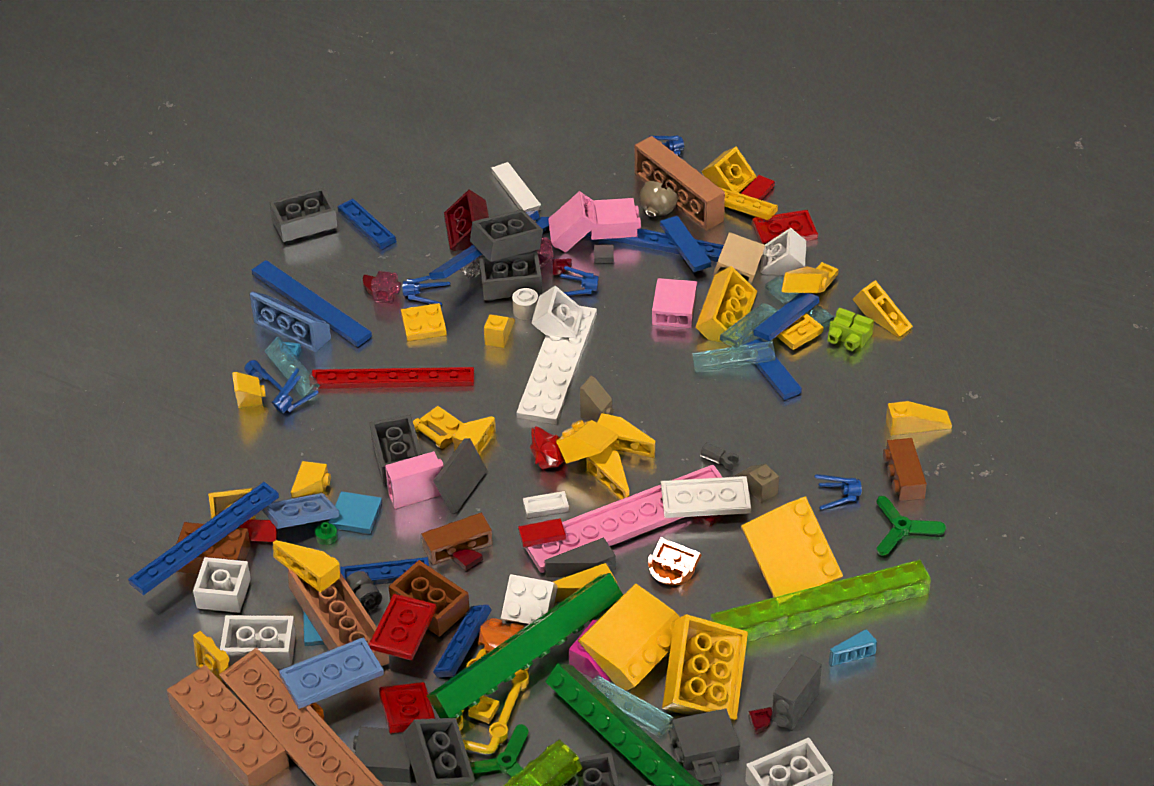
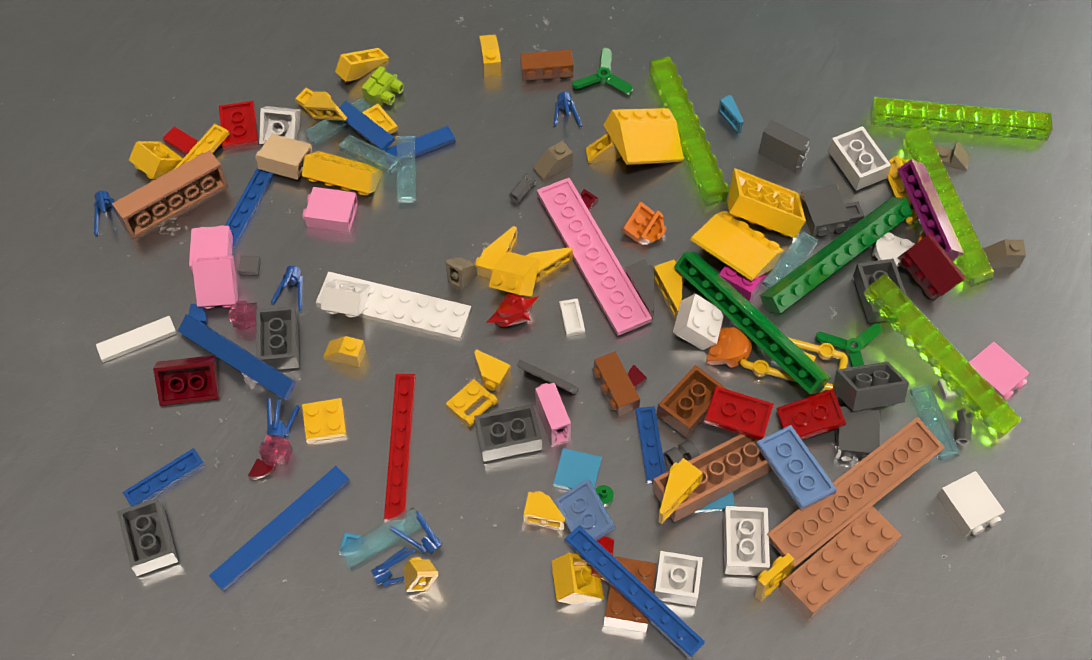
camera: 90 degrees left, 15 degrees up
medium blue slope [250,292,331,352] -> none
blue tile [433,604,492,678] -> none
dark grey brick [470,209,543,262] -> none
white piece [512,288,538,320] -> none
red tile [518,518,566,547] -> none
dark red tile [552,258,572,275] -> none
dark tan cylinder [640,181,678,217] -> none
blue tile [660,216,711,272] -> none
white tile [661,476,751,518] -> none
dark red tile [749,707,772,734] -> none

